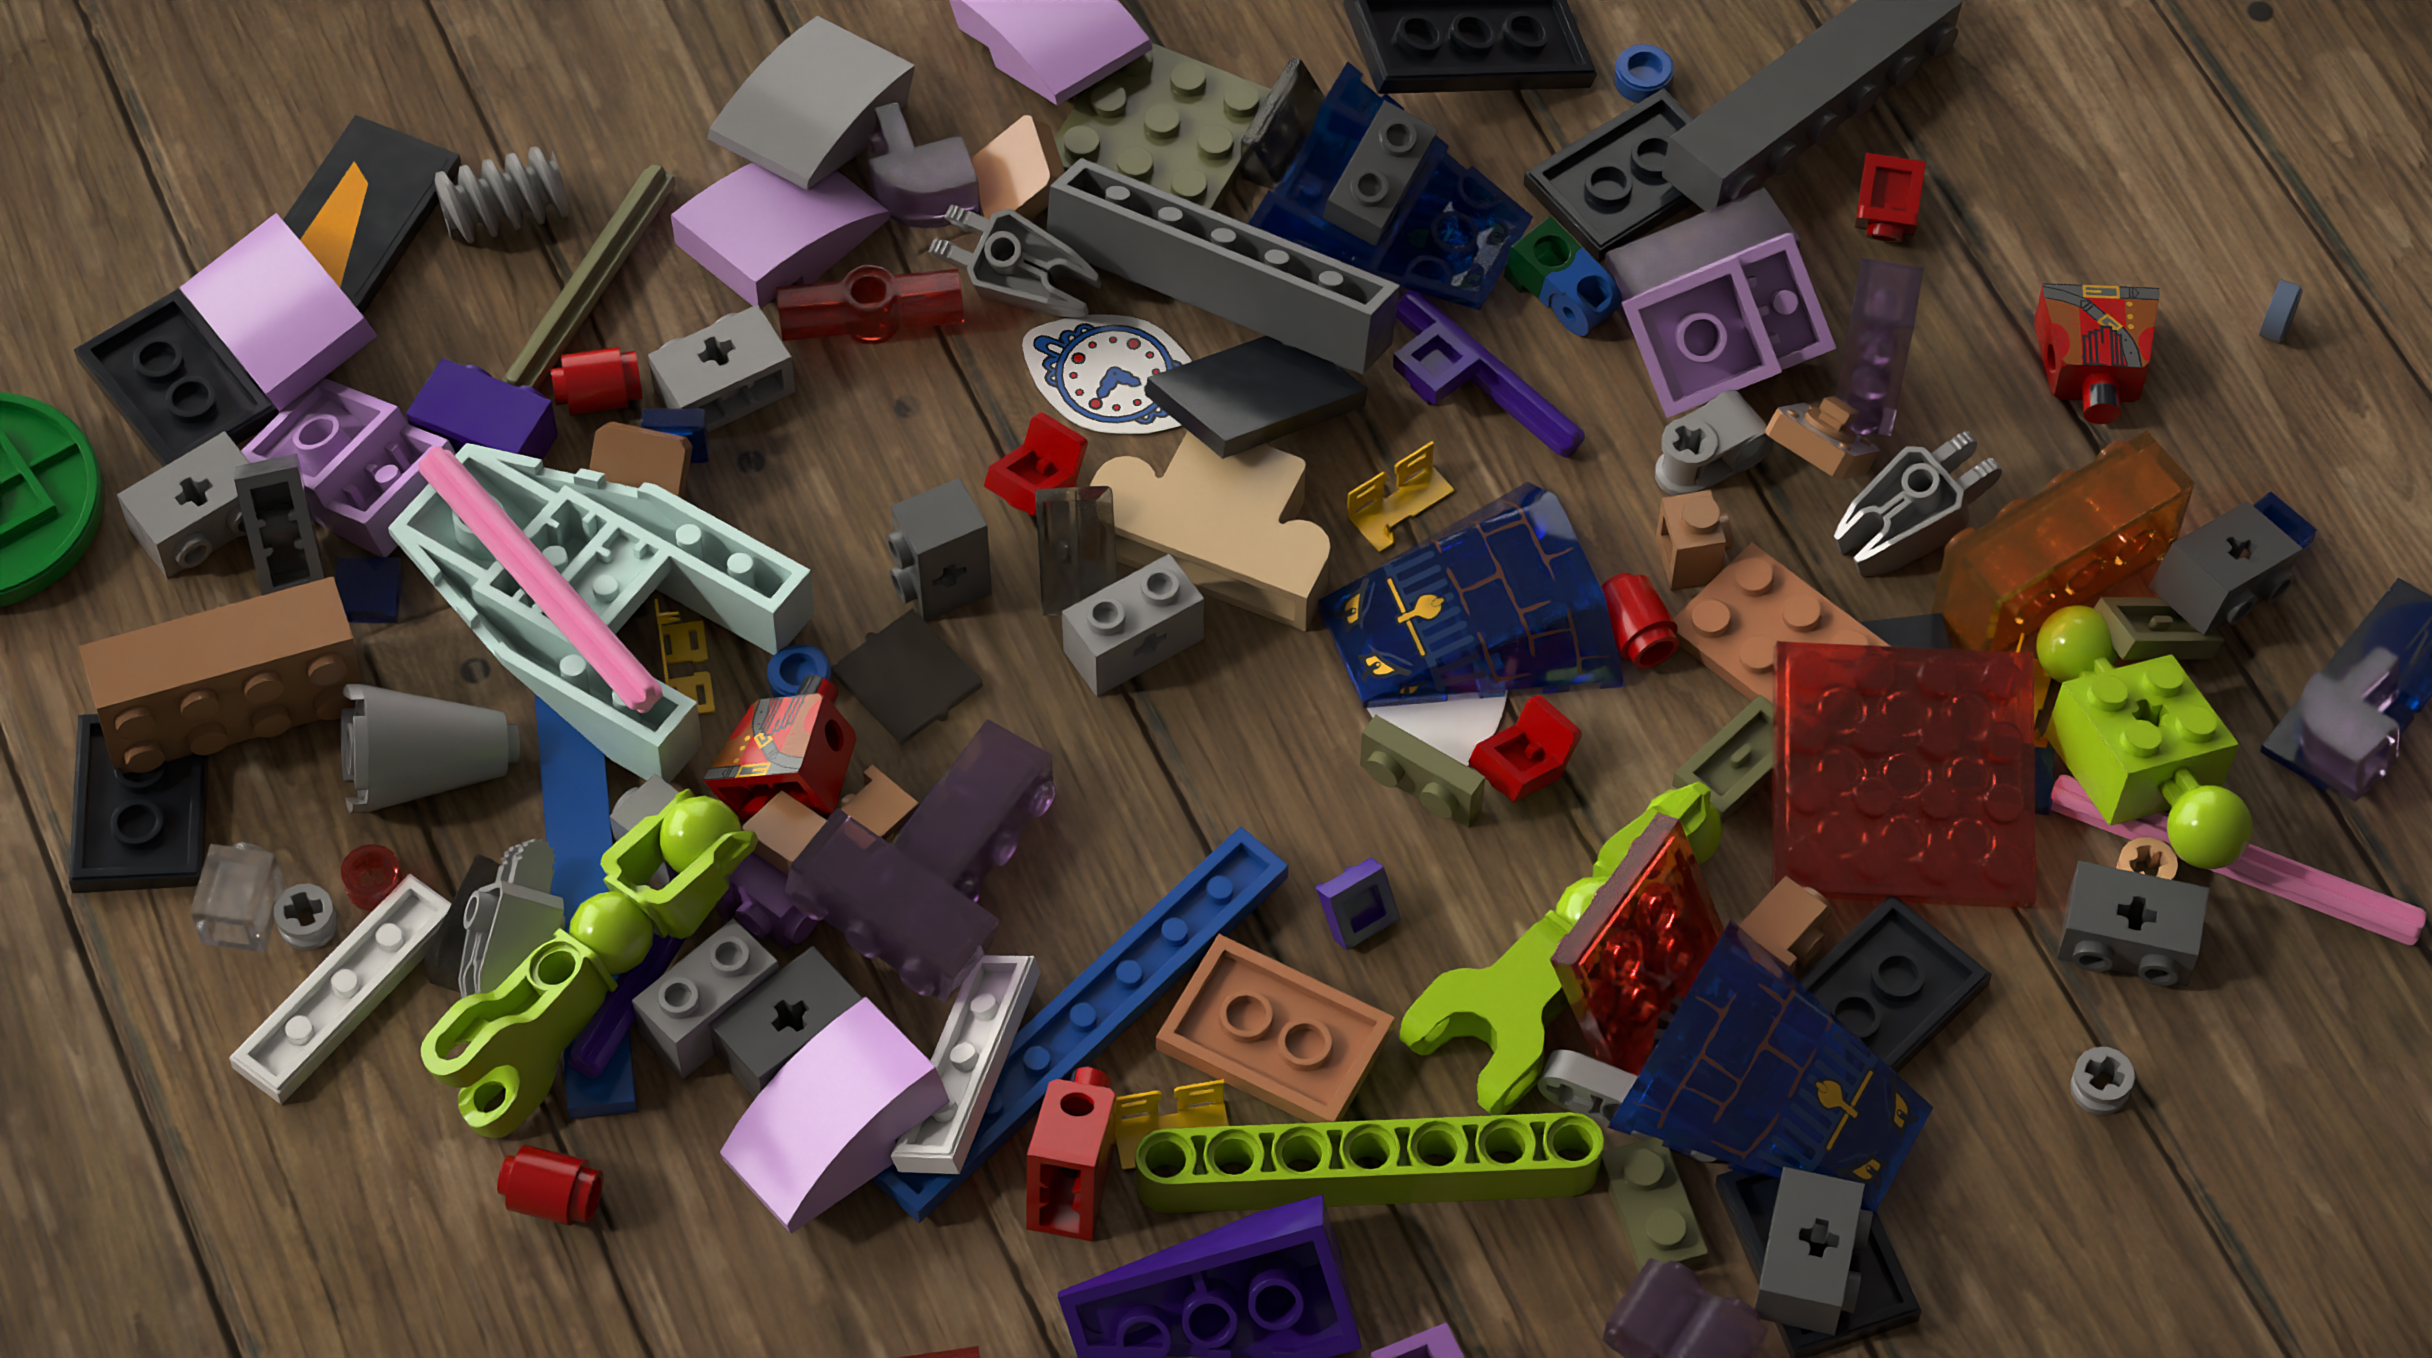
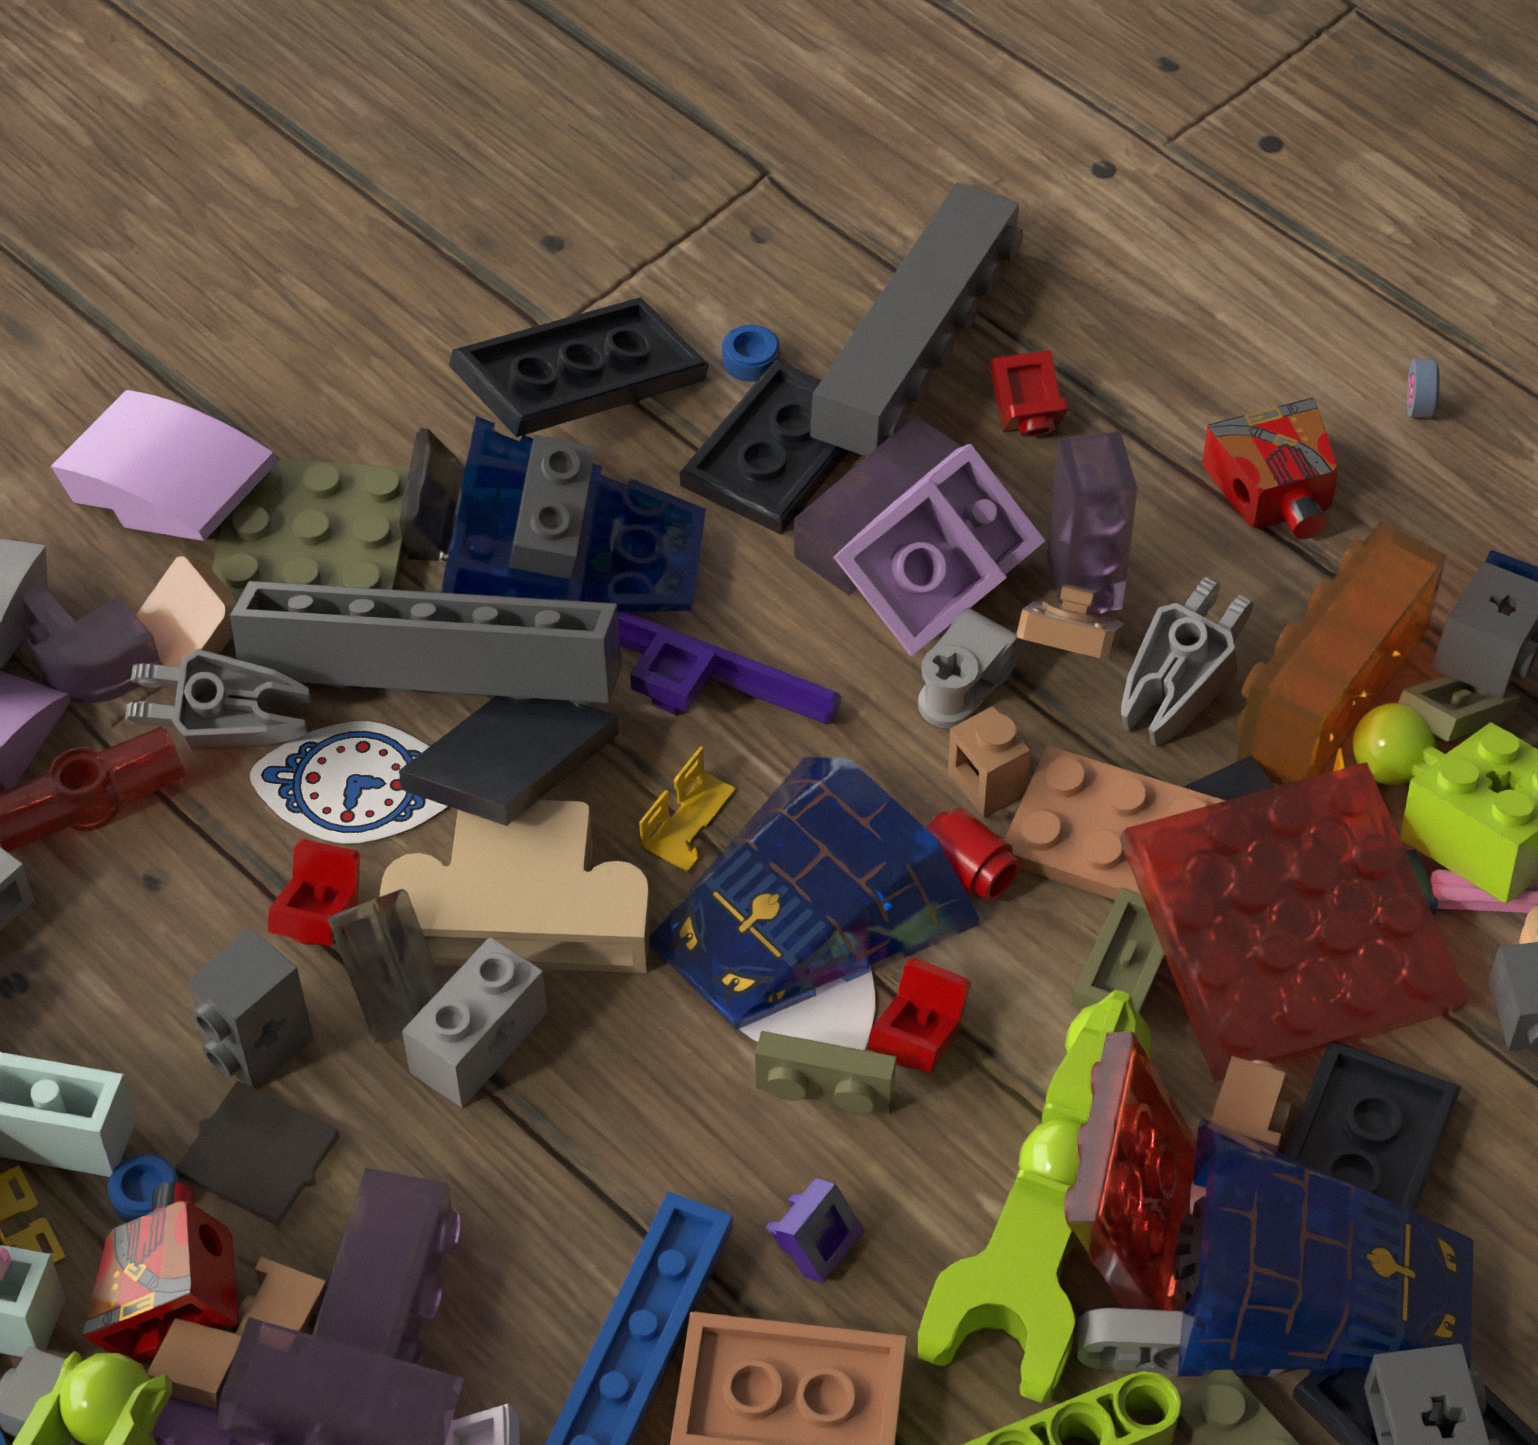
camera: 20 degrees left, 5 degrees down
leg [1503,216,1622,336] -> none

